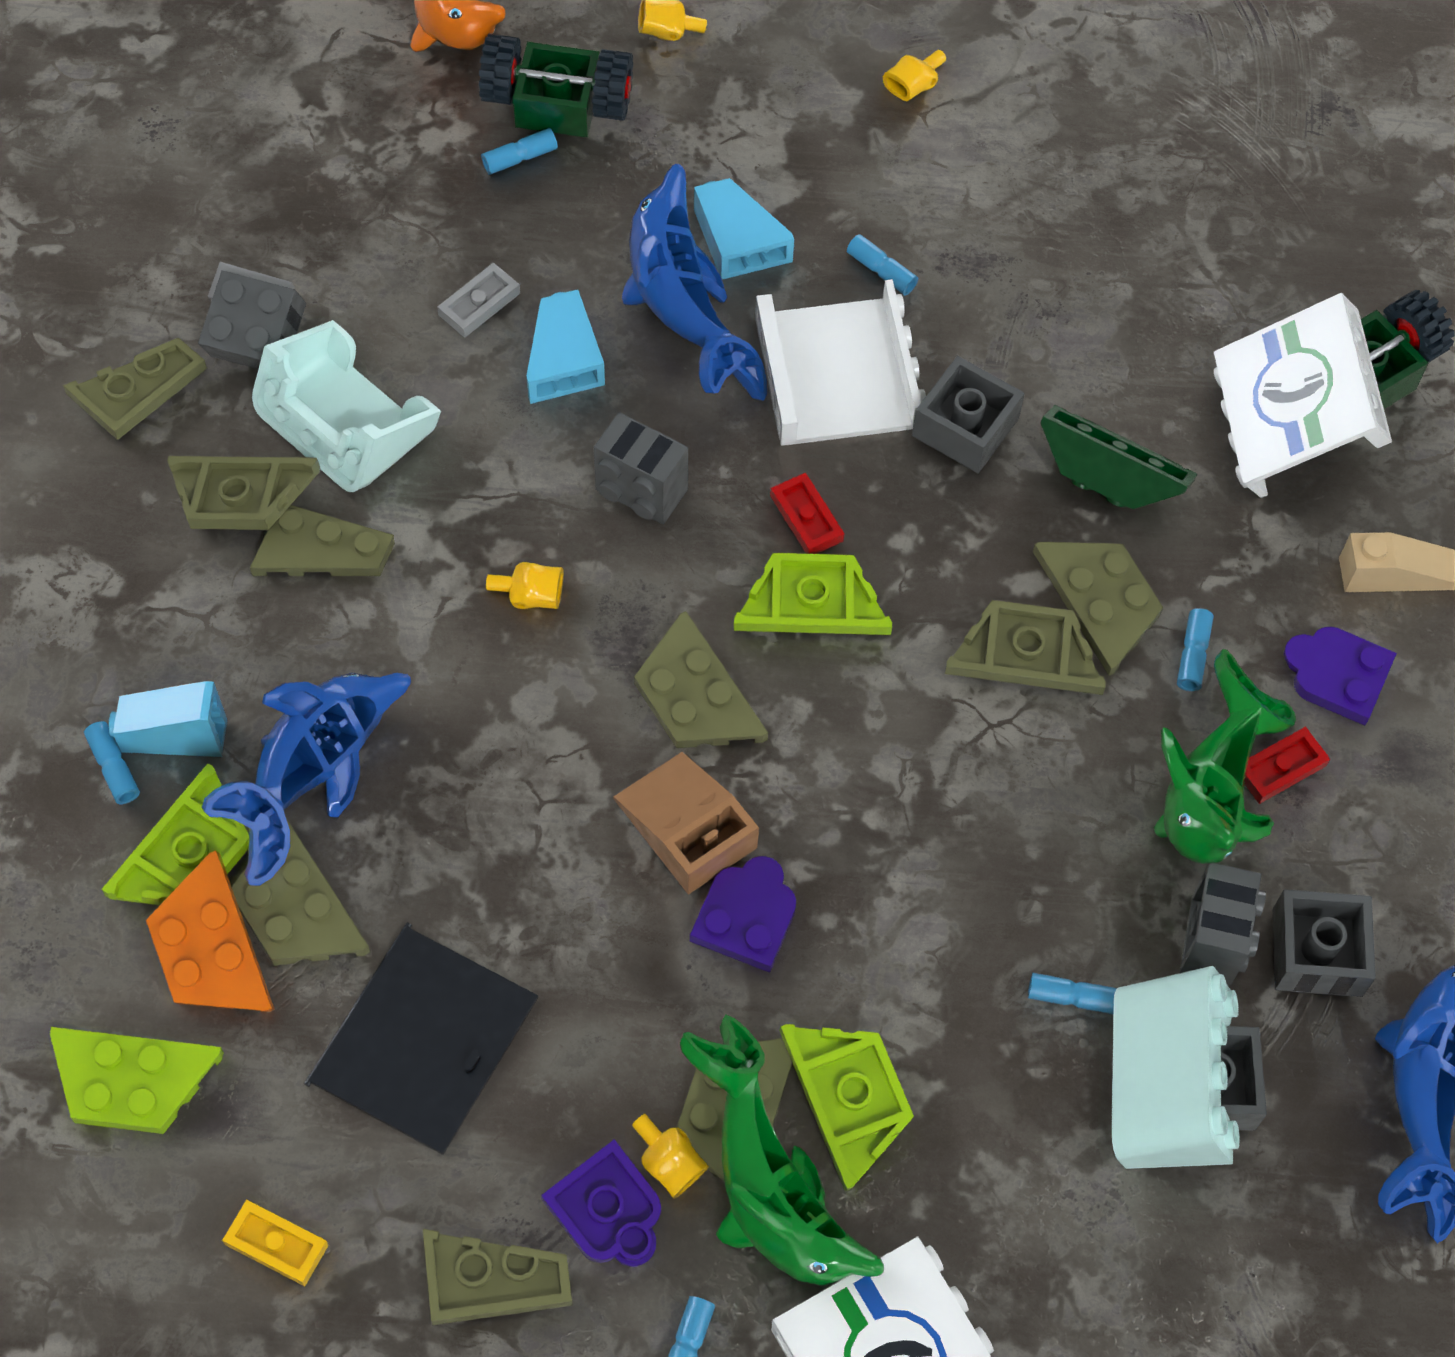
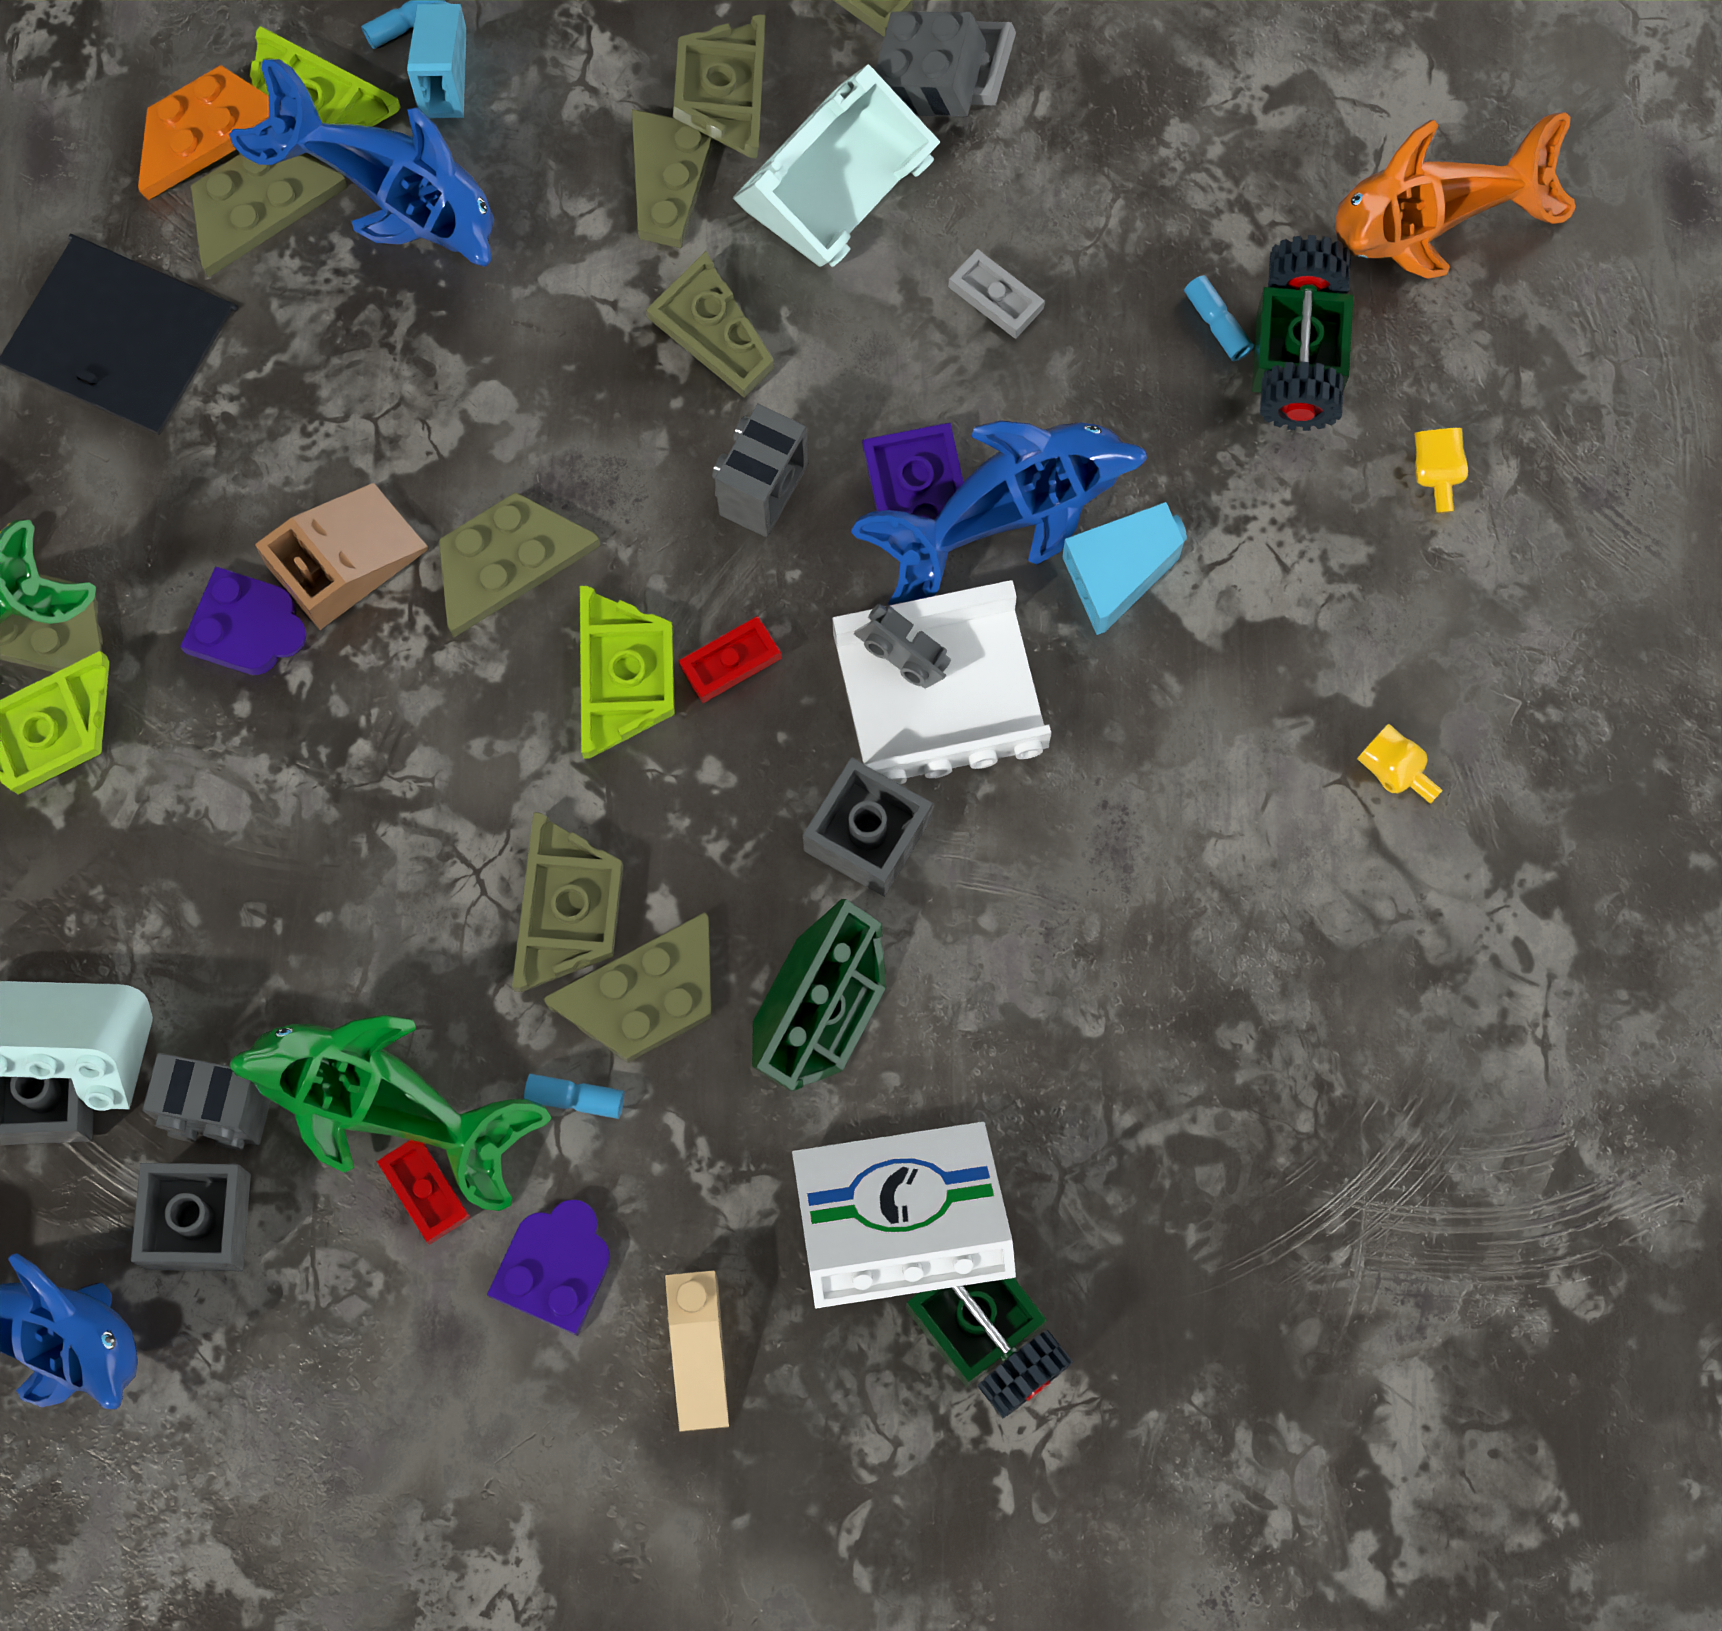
camera: 90 degrees right, 10 degrees up
lime wing [50,1027,224,1134] -> none
yellow piece [486,562,564,609] -> none
medium azure slope [526,290,605,404] -> none
dark azure piece [847,234,918,296] -> none
dark azure piece [1028,972,1117,1014] -> none
none -> olive wing [646,251,774,398]
none -> dark grey hinge [854,603,951,689]
none -> dark purple plate [862,423,964,520]

